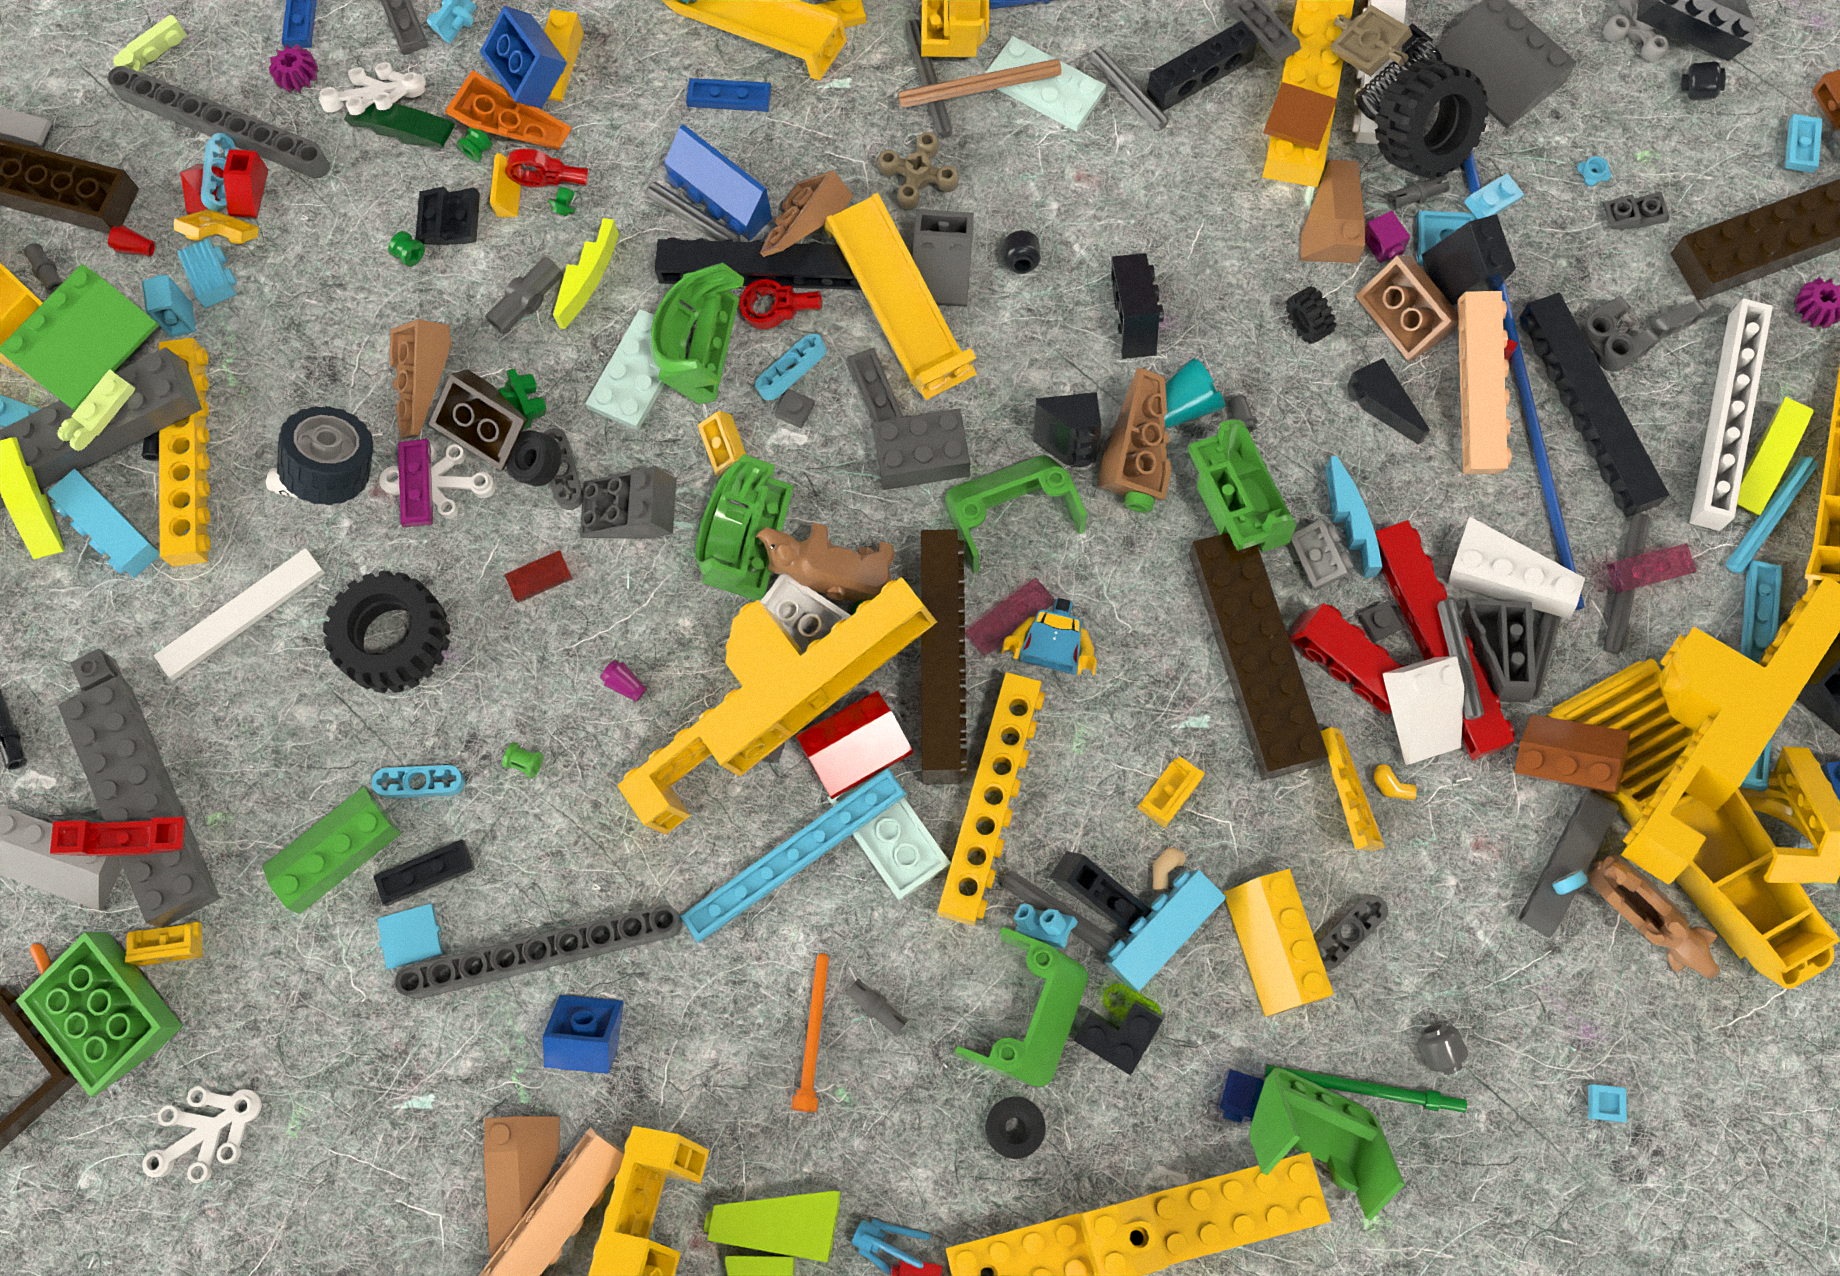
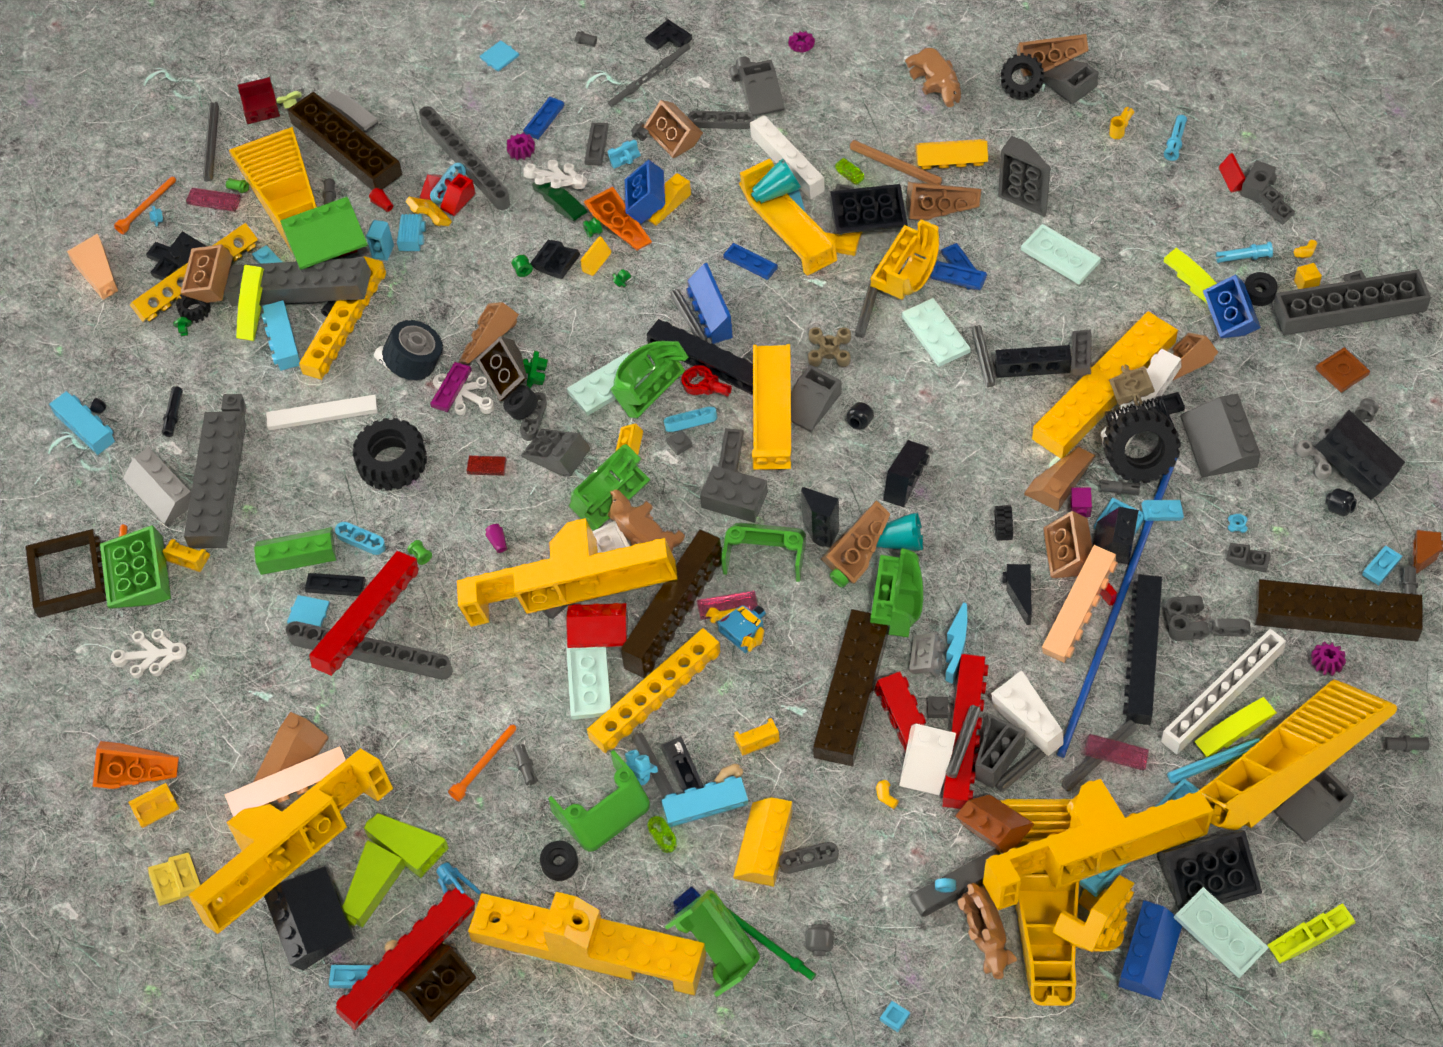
camera: 30 degrees right, 15 degrees down
red slope [50,817,186,856] -> none
yellowish green hinge [57,369,135,451] -> none
yellowish green hinge [113,15,187,73] -> none
dark grey piece [485,257,563,334] -> none
red pin [506,149,588,187] -> none
blue slope [543,995,624,1074] -> none
neon yellow slope [553,218,619,329] -> none
medium azure tile [680,768,907,943] -> none
medium nougat wedge [760,170,854,257] -> none
medium nougat axle [898,59,1062,108] -> none
black plate [1074,1000,1164,1076] -> none
dark grey pin [1228,395,1257,433] -> none
dark orange tile [1263,82,1337,151] -> none
yellow wing [1320,727,1385,852] -> none
none -> red brick [309,551,419,676]

